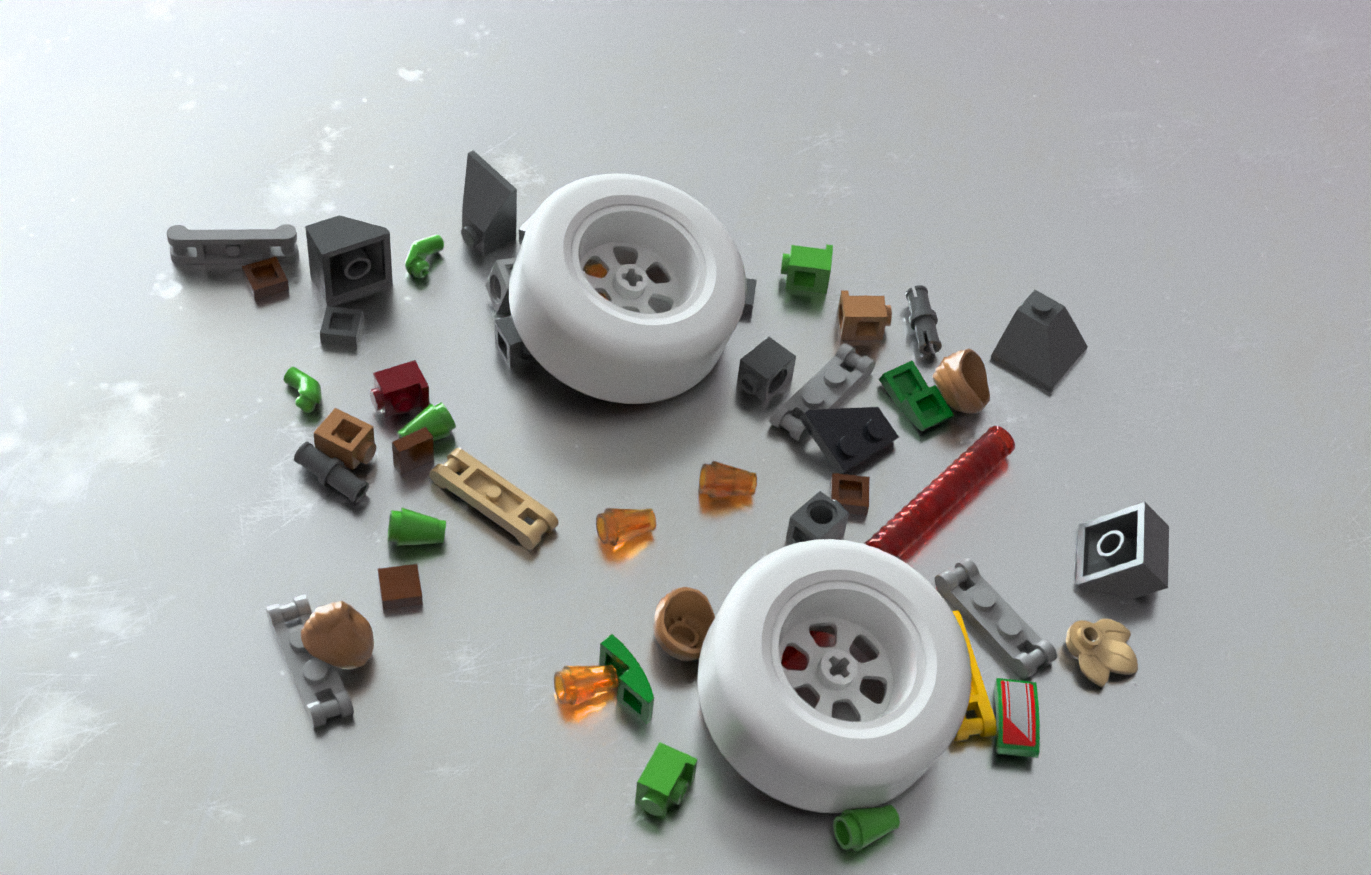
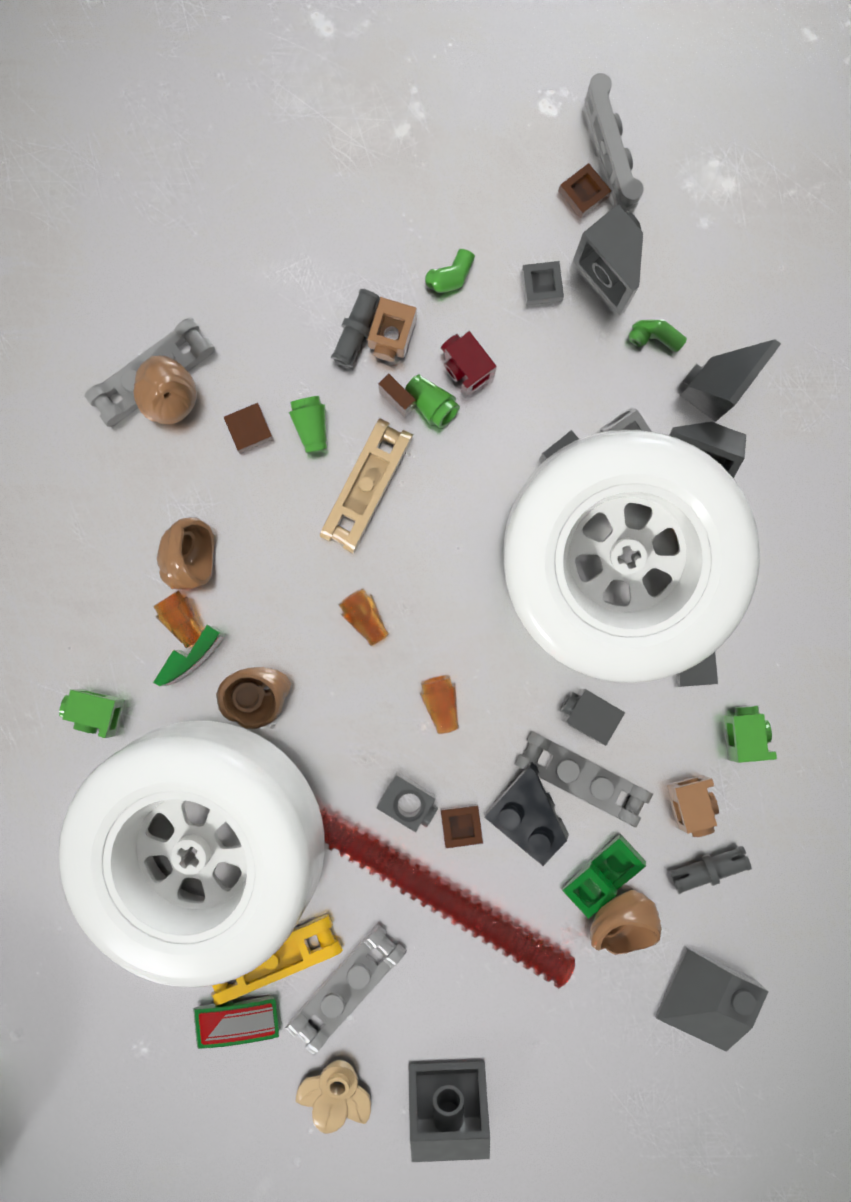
camera: 80 degrees right, 35 degrees up
none -> medium nougat hair [157,517,214,589]

